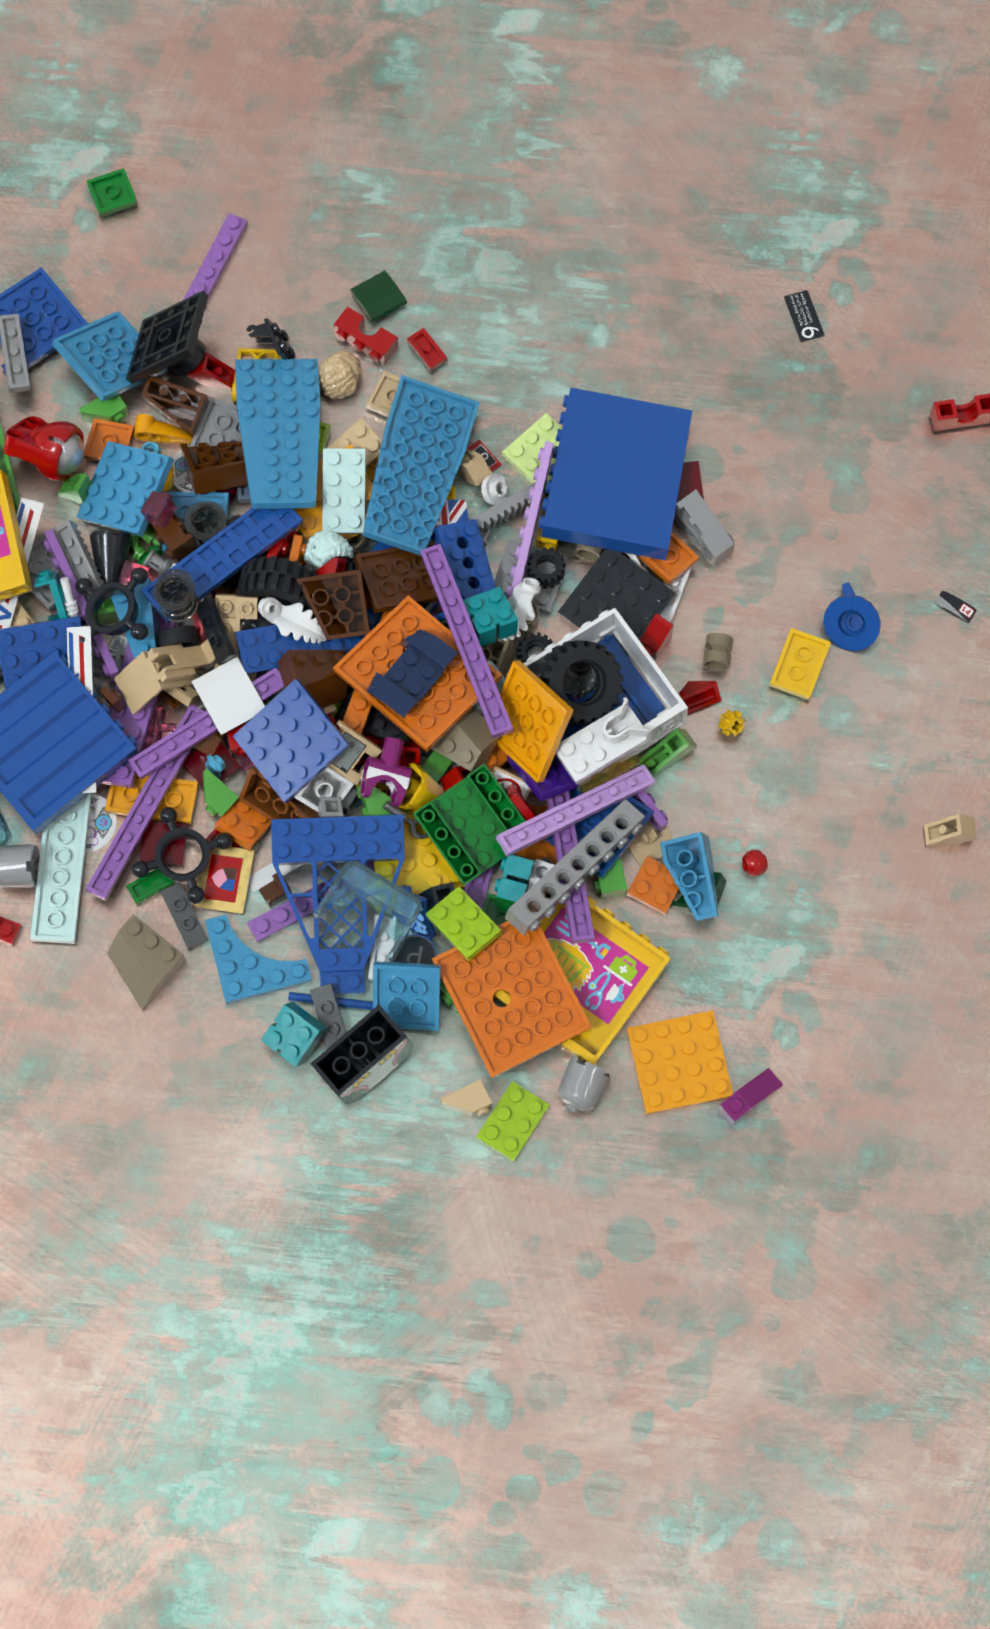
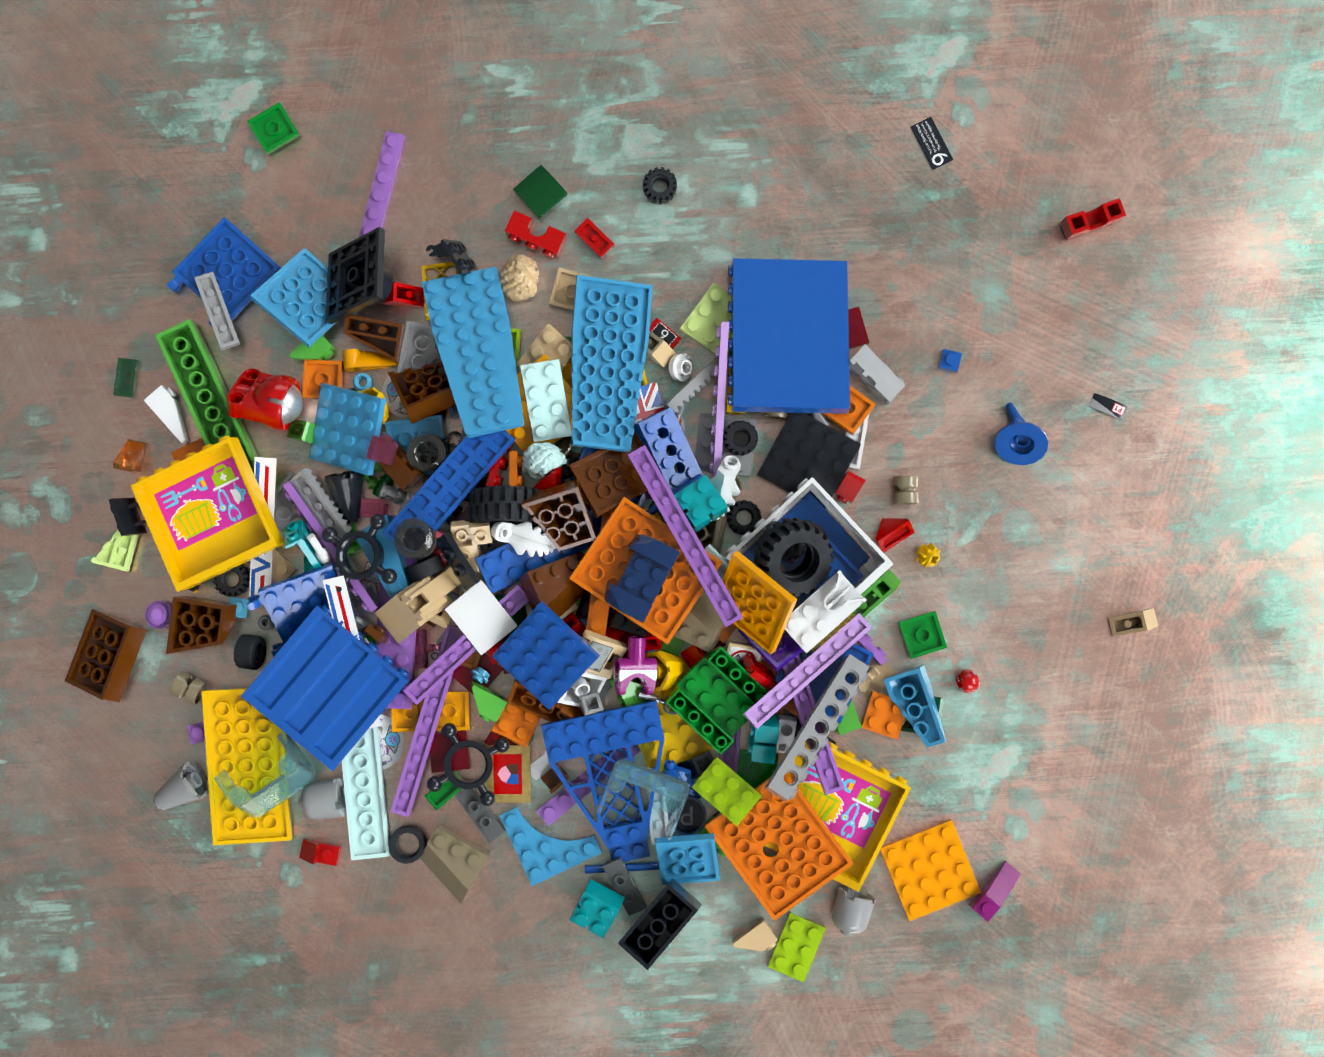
camera: 10 degrees left, 15 degrees up
yellow plate [769,628,831,700] -> none
none -> black tyre [388,825,427,864]
none -> black tyre [643,167,677,204]
none -> green plate [898,611,947,659]
none -> blue plate [938,349,962,373]

